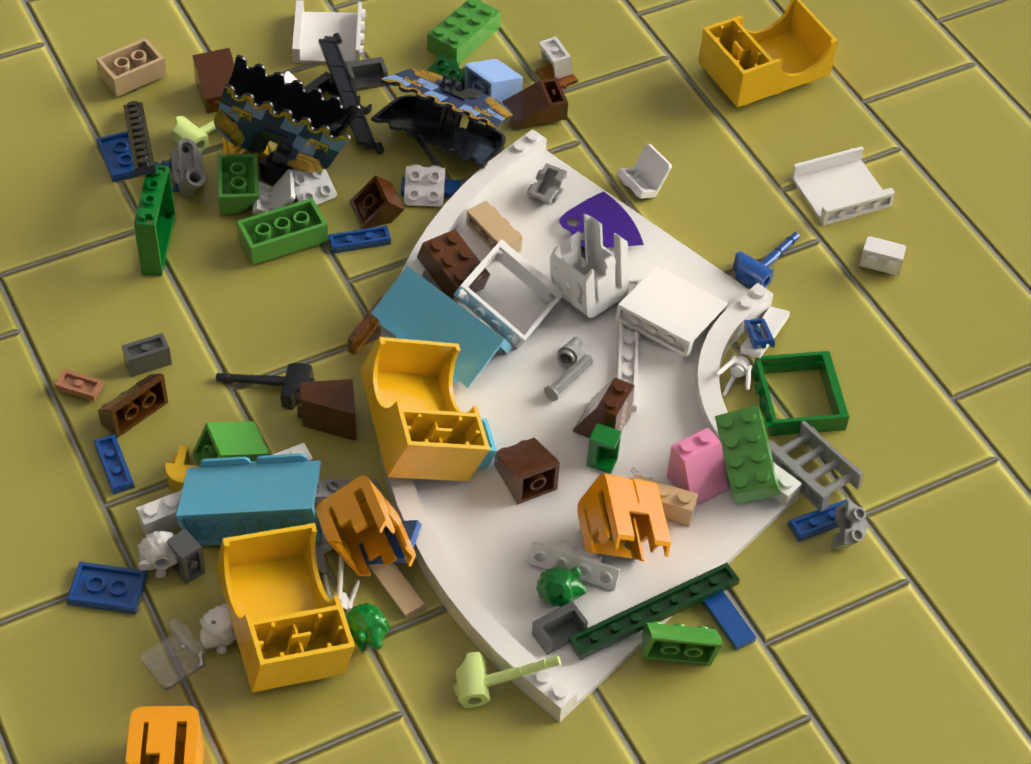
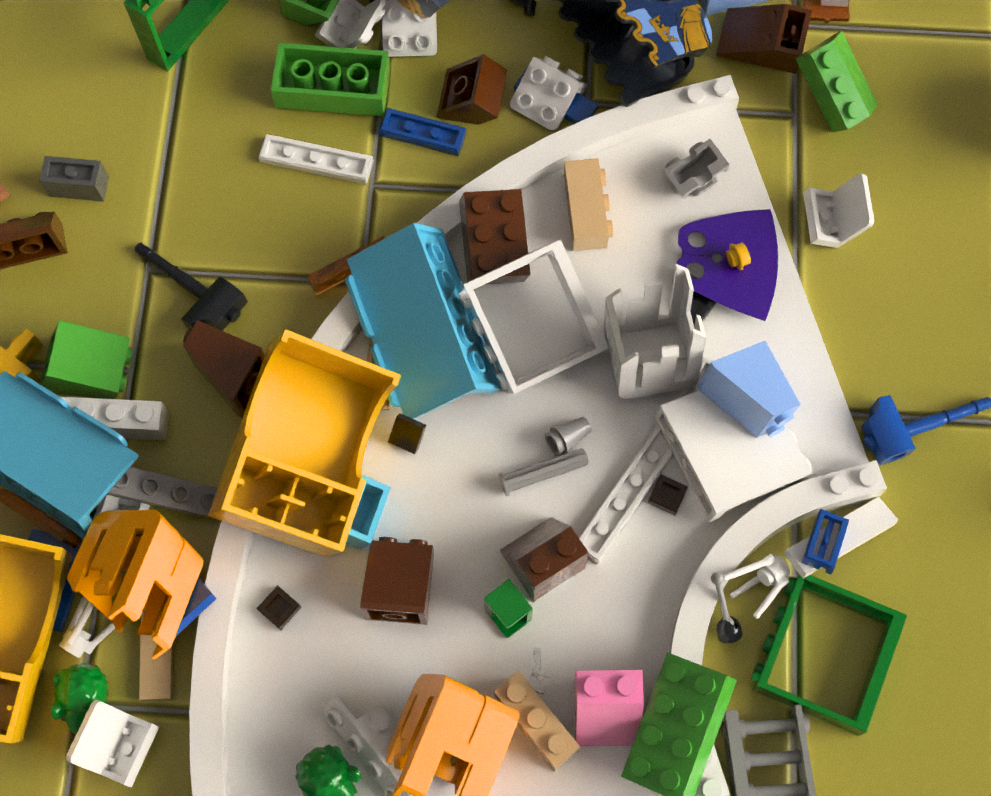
camera: 35 degrees right, 20 degrees up
none -> white bracket [66,700,159,788]
none -> dark brown tile [256,585,301,631]
none -> white tile [258,134,374,185]
none -> dark brown tile [388,413,427,454]
none -> dark brown tile [648,474,688,516]
none -> light blue slope [697,341,801,438]
none -> hinge [711,572,743,643]
none -> yellow plate [726,242,751,270]
none -> bright green slope [795,31,878,132]

